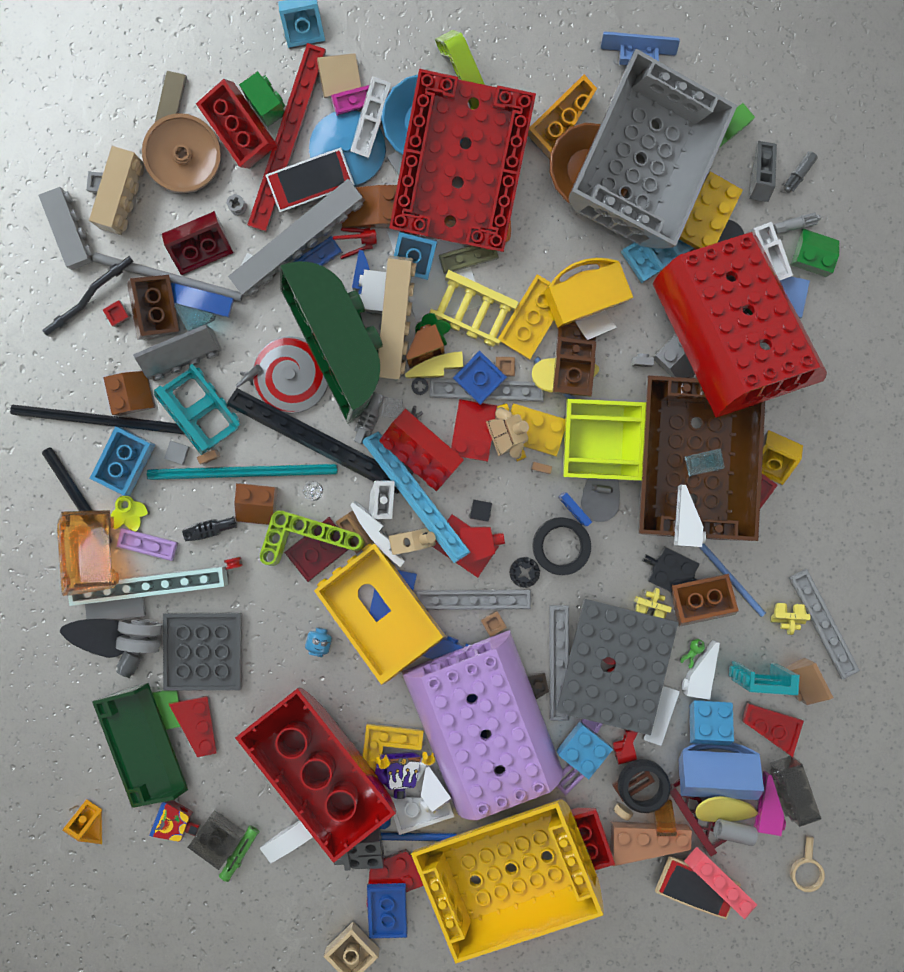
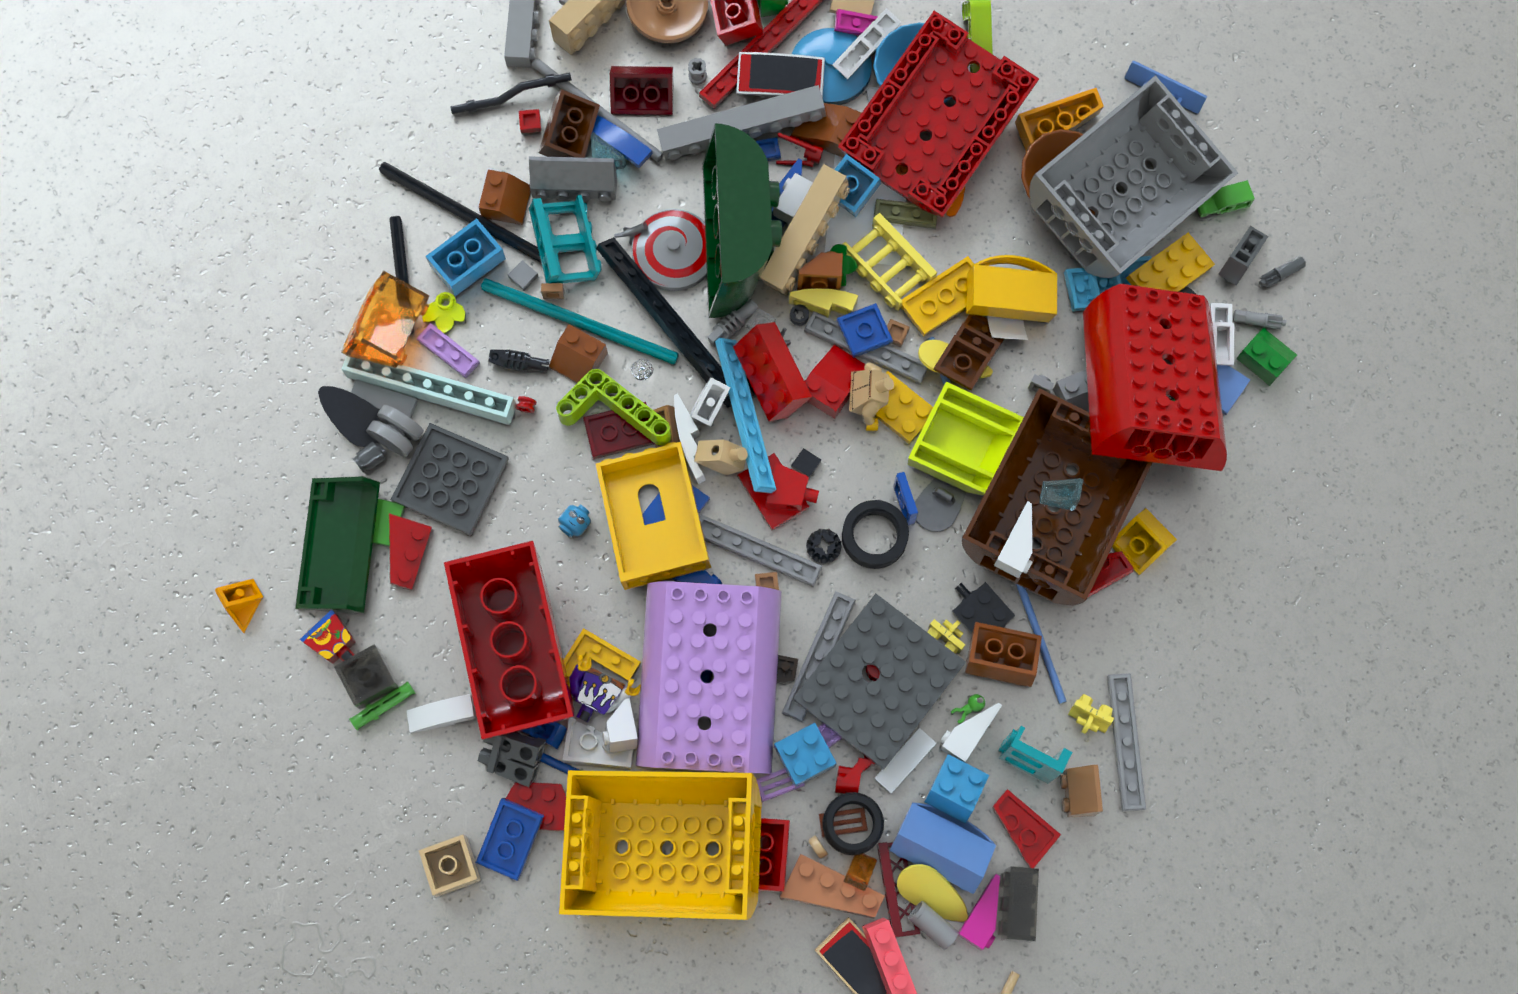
camera: 30 degrees right, 15 degrees down
medium nougat tile [530,462,552,474] -> none

